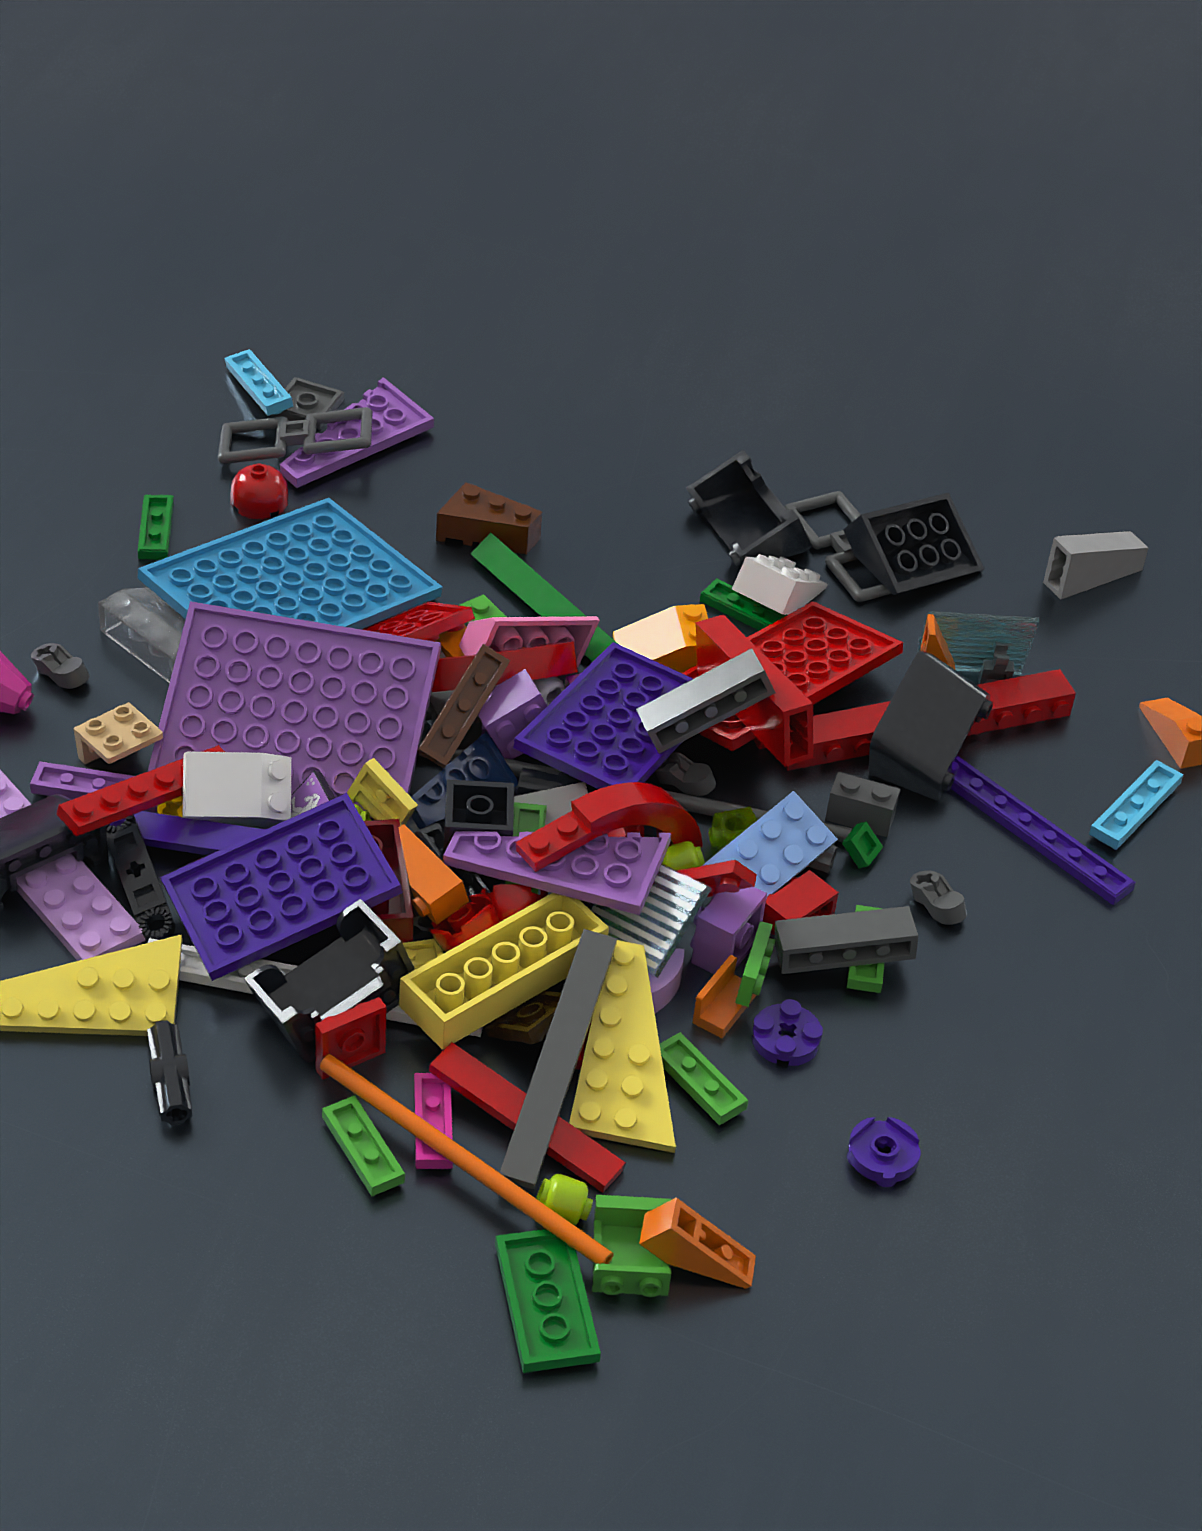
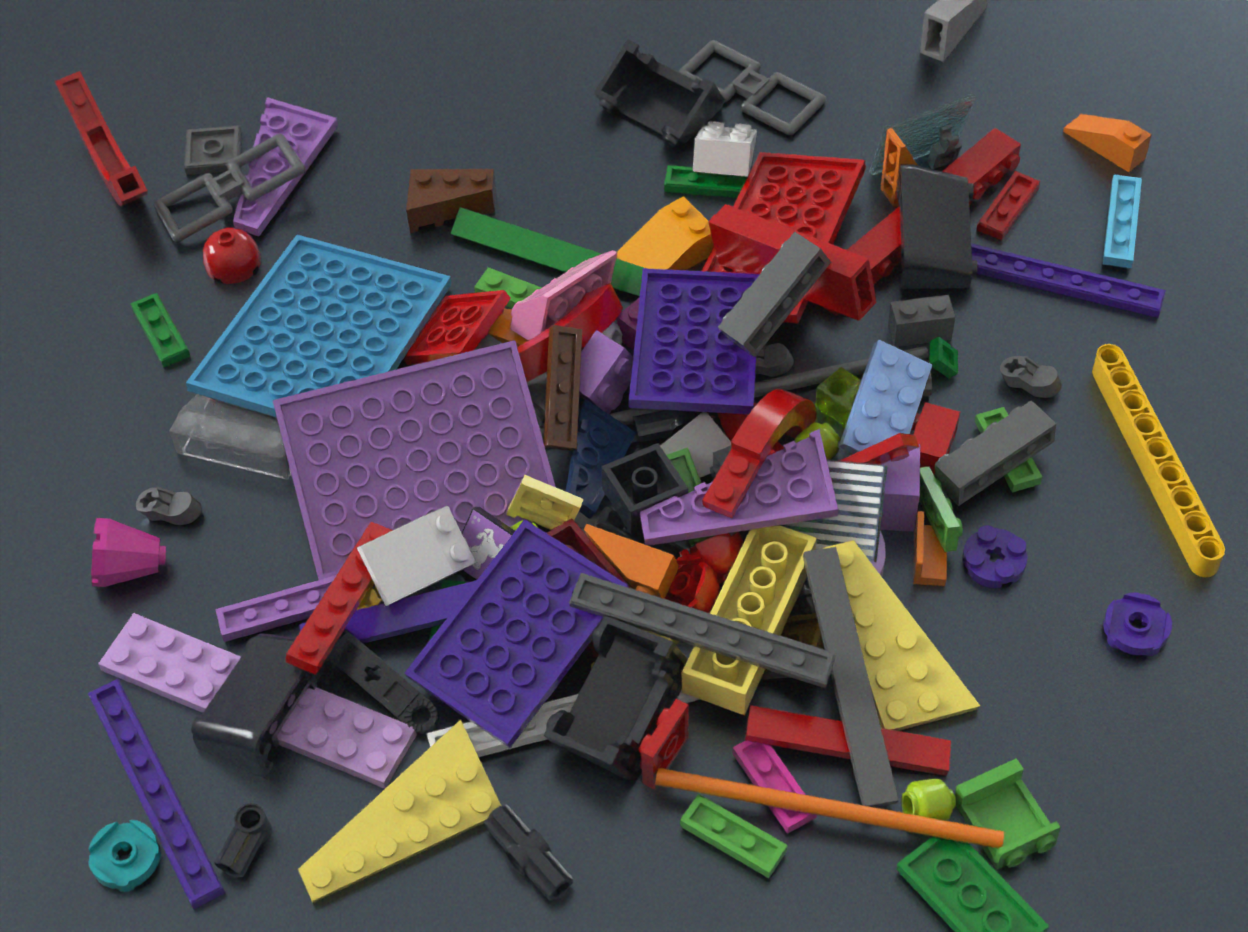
camera: 20 degrees left, 10 degrees up
tan bracket [73,702,163,764] -> none
medium azure plate [224,349,294,416] -> none
orange slope [639,1197,756,1289] -> none
bright green plate [660,1032,748,1126] -> none
black slope [843,492,984,596] -> none
none -> red arch [55,71,148,206]
none -> dark grey tile [569,573,836,688]
none -> red tile [976,171,1040,241]
none -> yellow beam [1092,344,1225,578]

